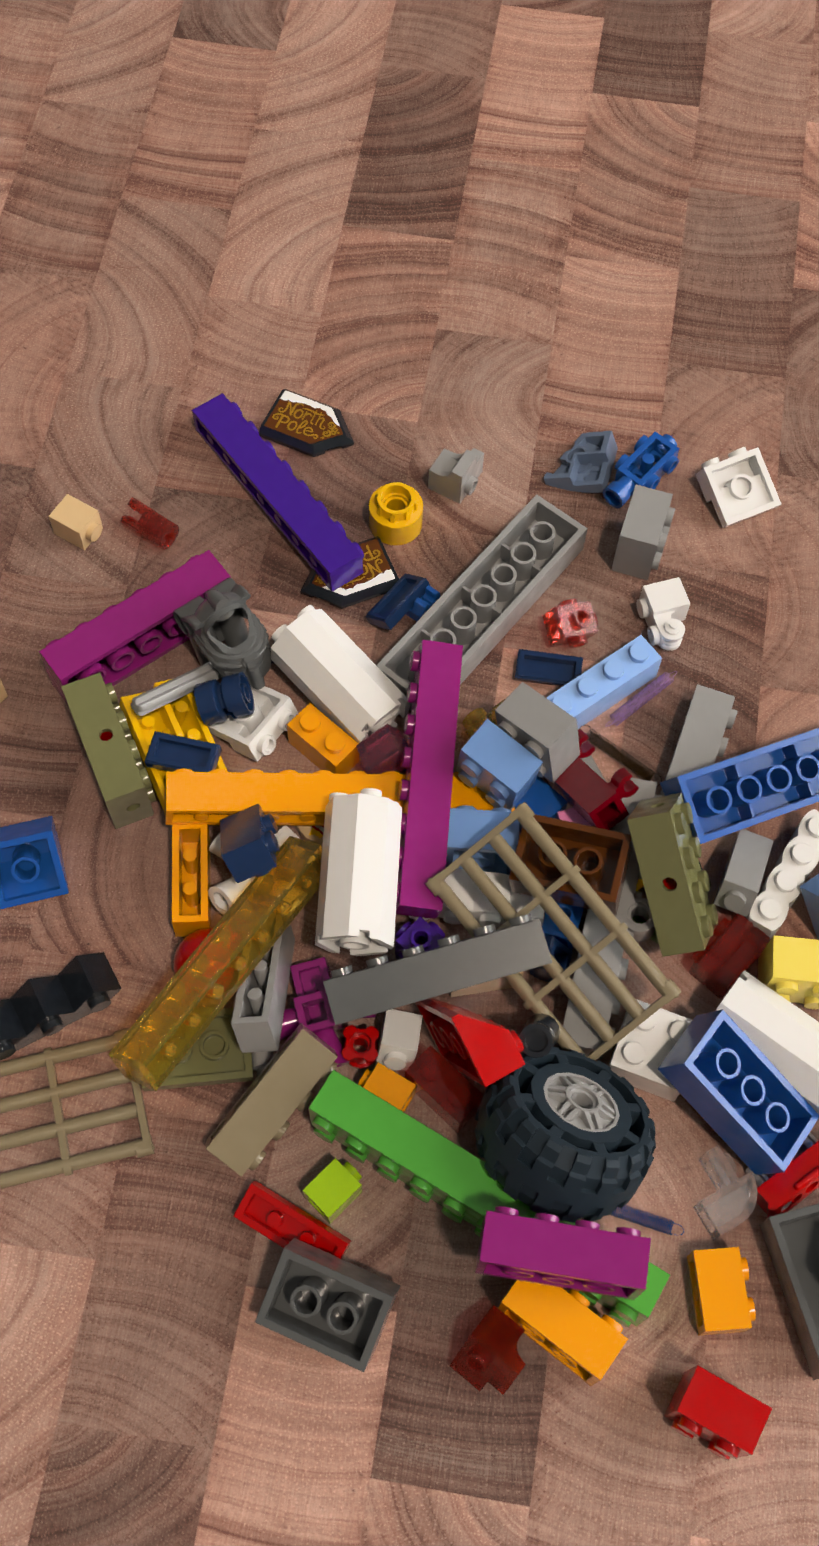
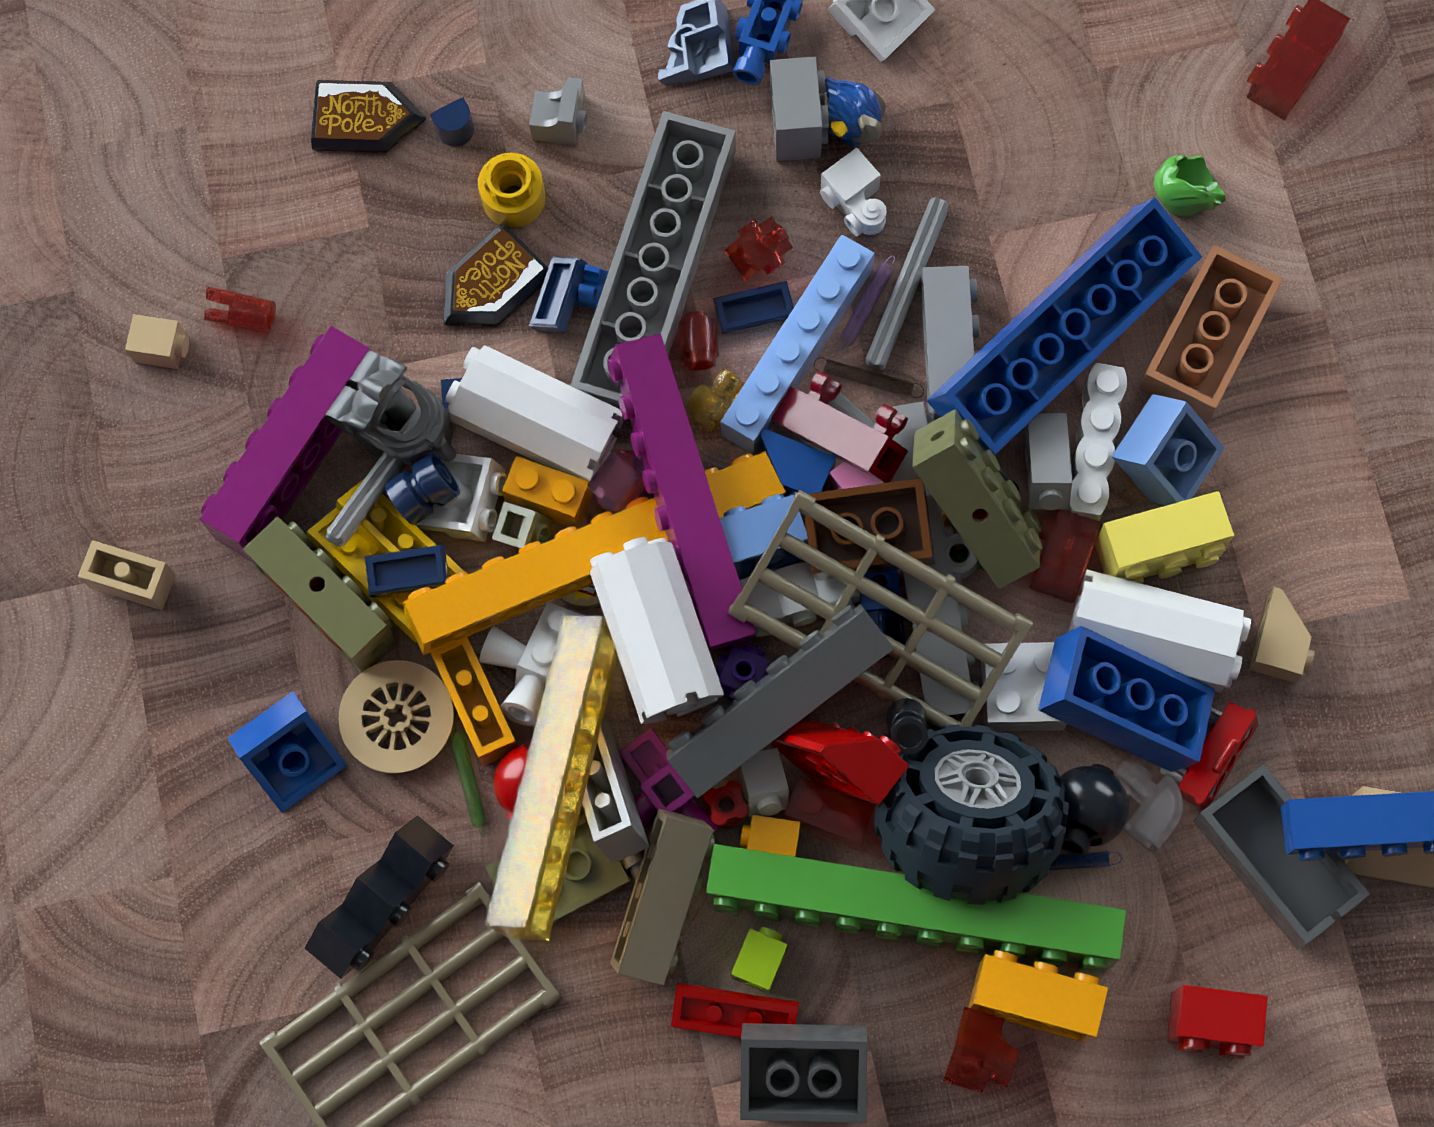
camera: 15 degrees left, 10 degrees up
dark purple brick [192,393,364,592] -> none
dark blue brick [220,803,280,884] -> none
medium blue brick [456,719,543,810] -> none
magenta brick [475,1206,651,1300] -> none
light grey brick [495,682,580,783] -> none
light orange brick [687,1247,756,1336] -> none
none -> tan piece [338,660,454,773]
none -> dark blue brick [430,97,474,146]
none -> bright green piece [449,724,488,837]
none -> olive brick [492,502,553,549]
none -> clear red brick [678,311,719,371]
none -> blue hair [825,77,886,147]
none -> light grey axle [866,197,949,370]
none -> black brick [1060,764,1129,855]

